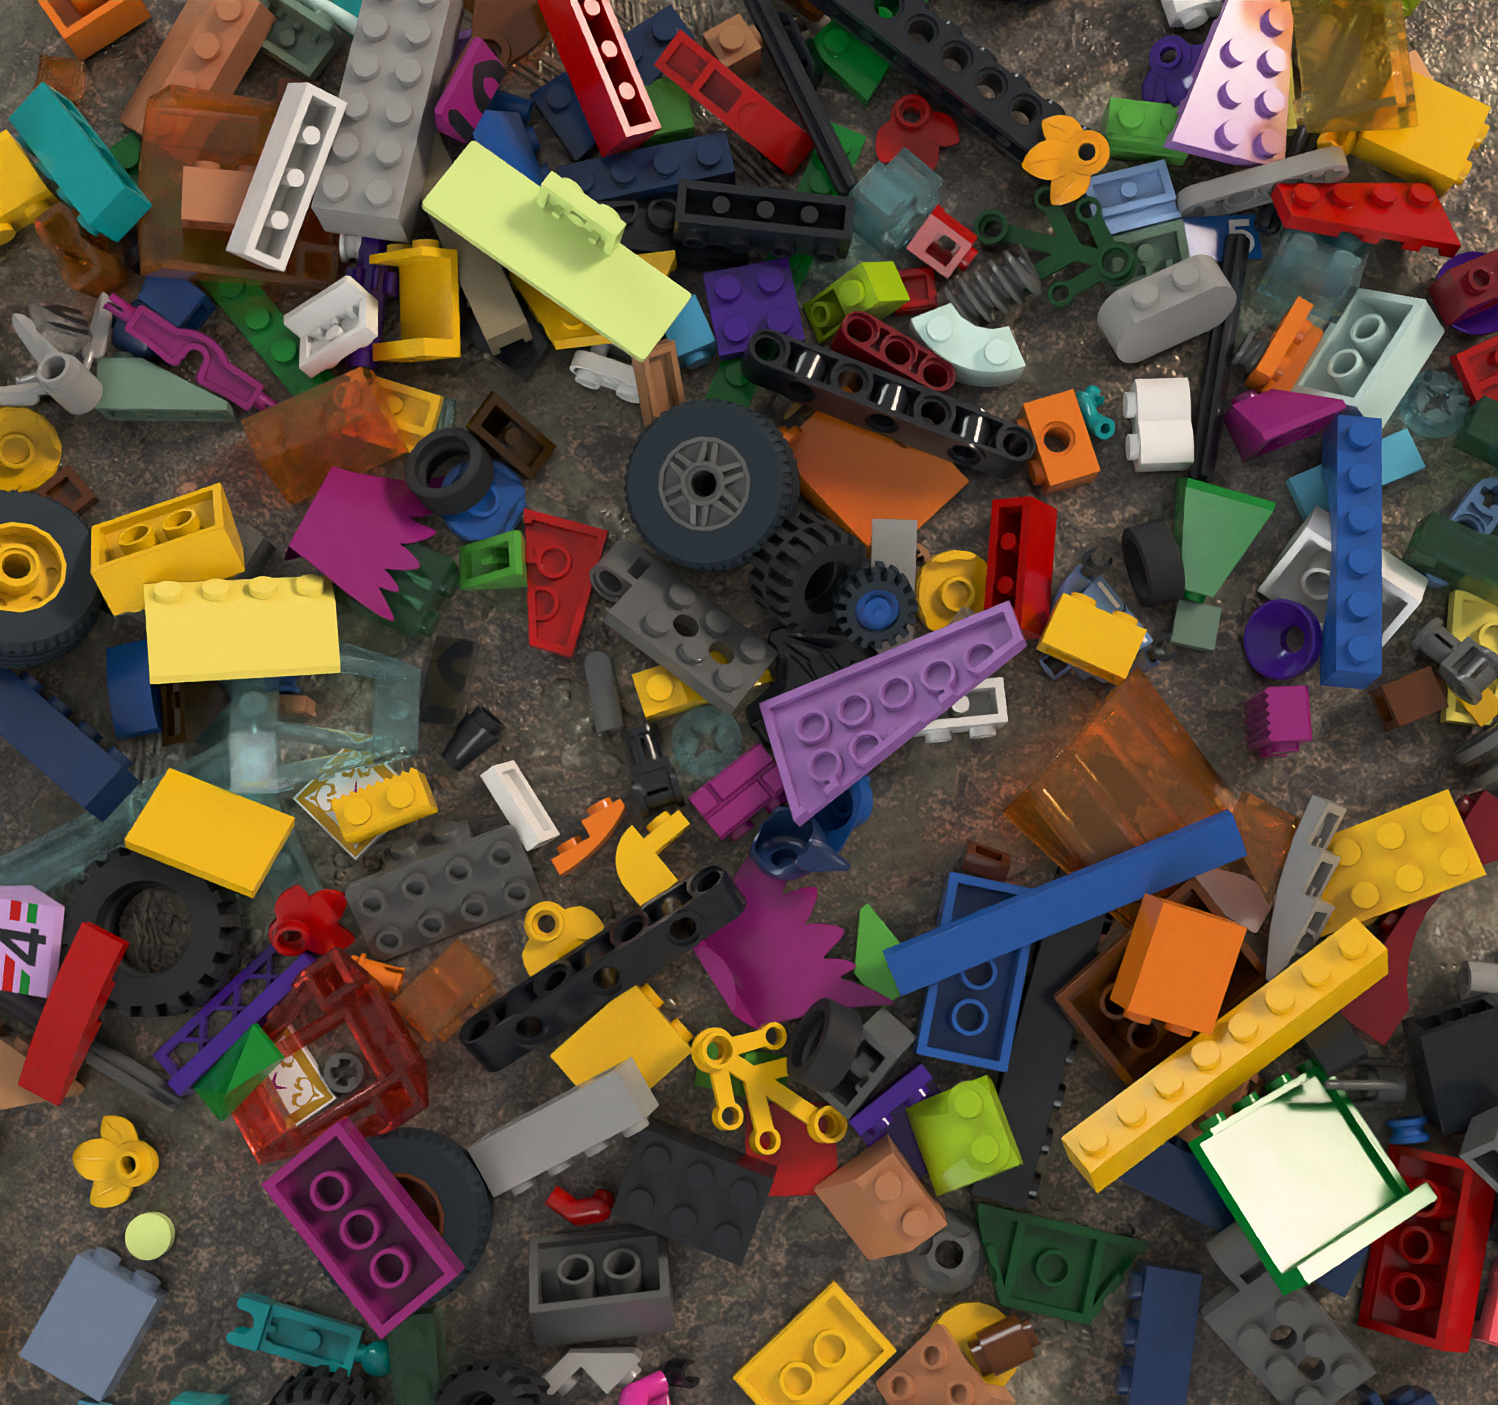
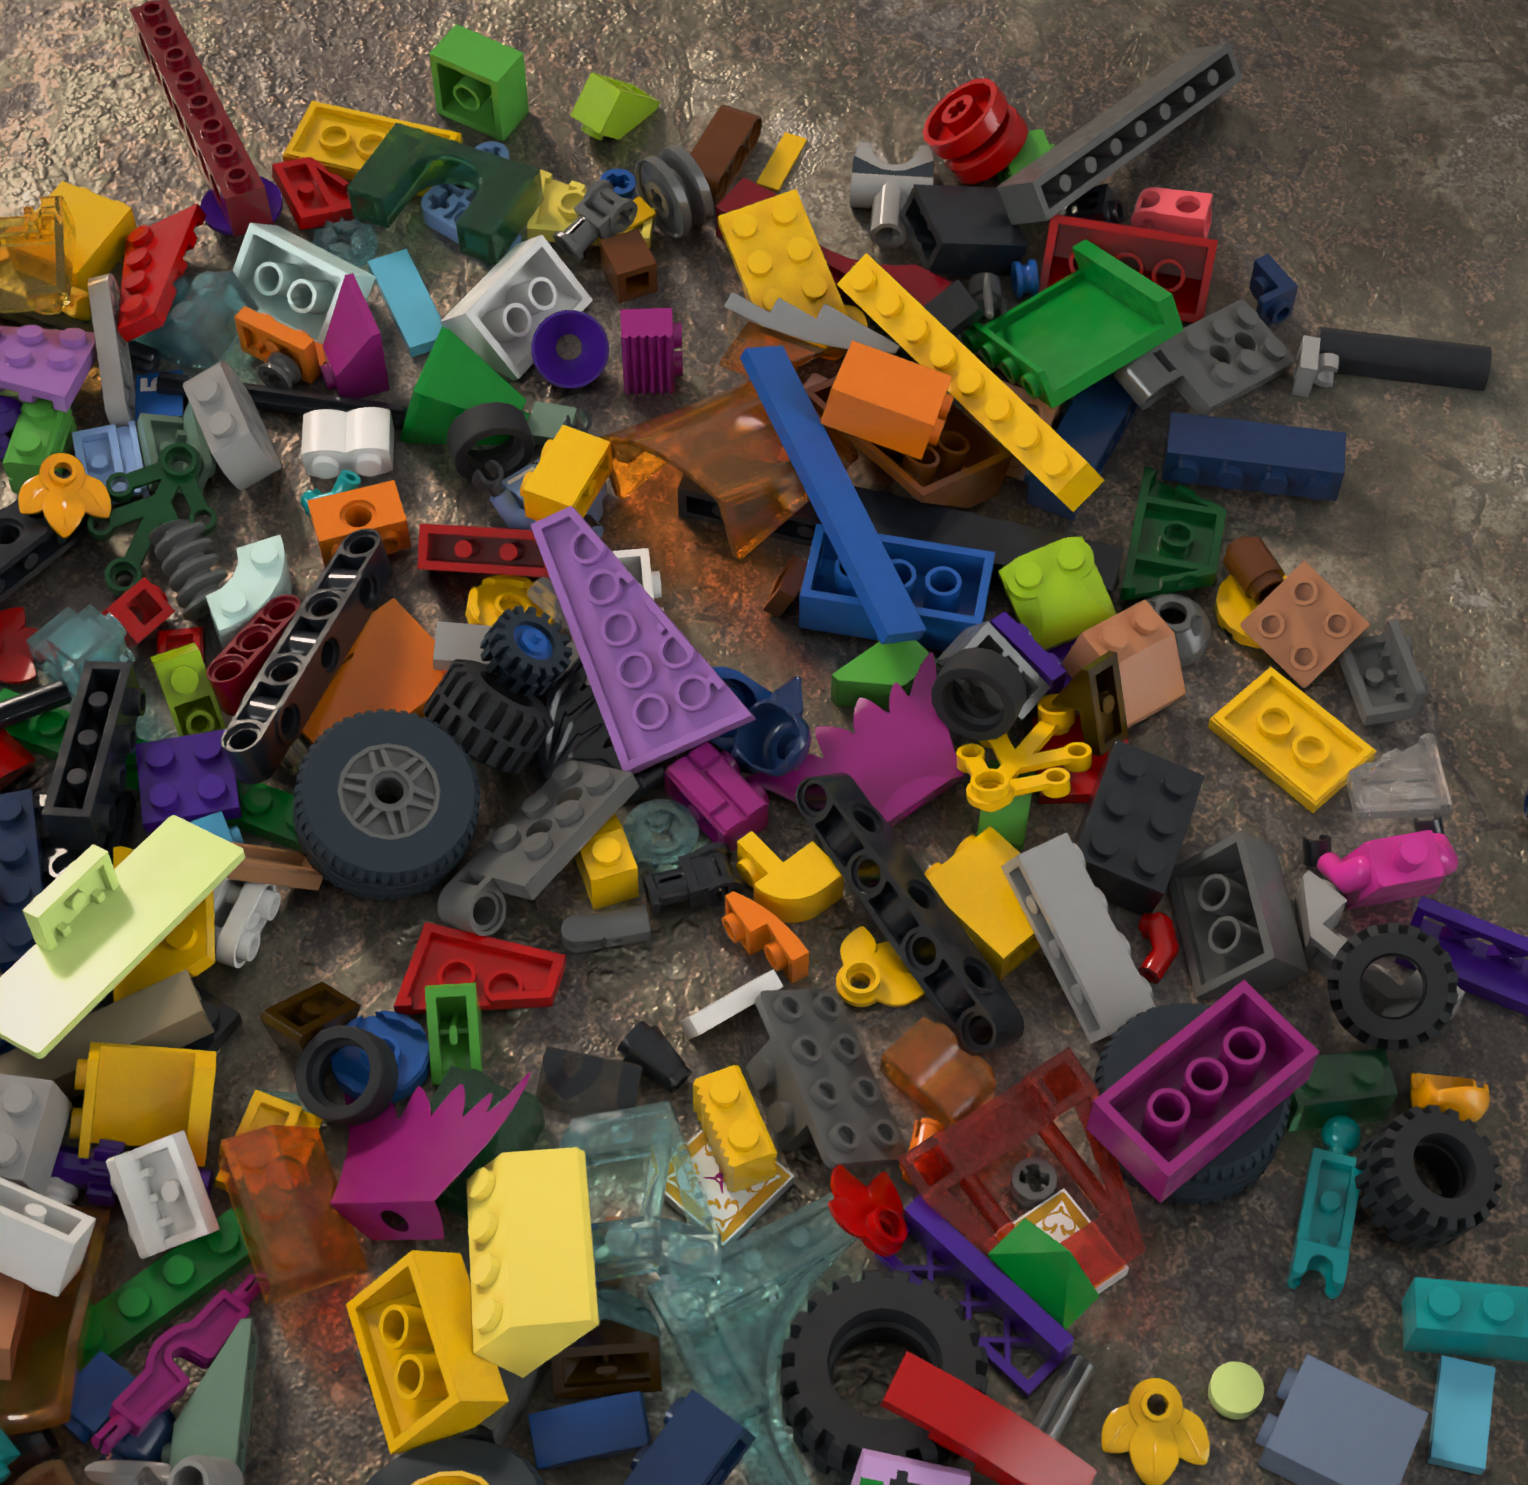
camera: 90 degrees left, 25 degrees down
yellow tile [124,768,295,898] -> none
blue arch [1320,415,1382,689] -> none
none -> dark brown slope [1051,651,1129,756]

